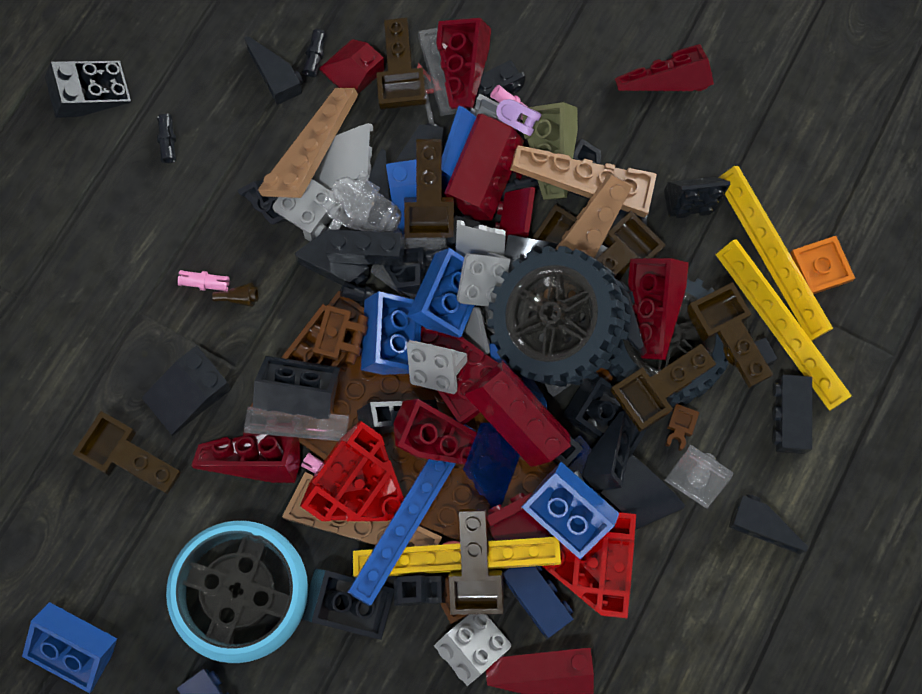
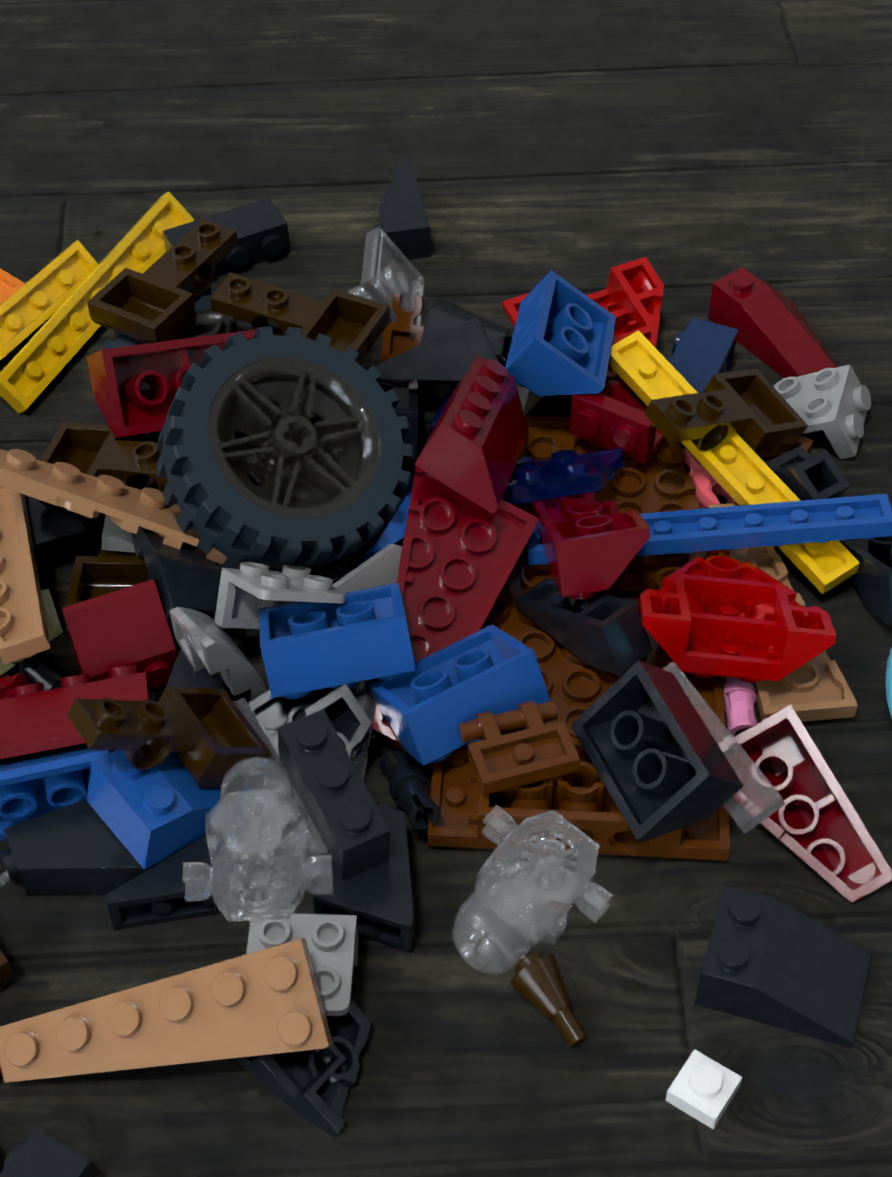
camera: 115 degrees left, 25 degrees down
bright pink pin [178,270,229,291] -> none
light grey slope [313,123,373,192] -> none
light grey bracket [407,340,467,394] -> none
none -> reddish brown plate [381,293,425,362]
none -> clear helmet [452,805,612,976]
none -> white plate [665,1049,742,1129]

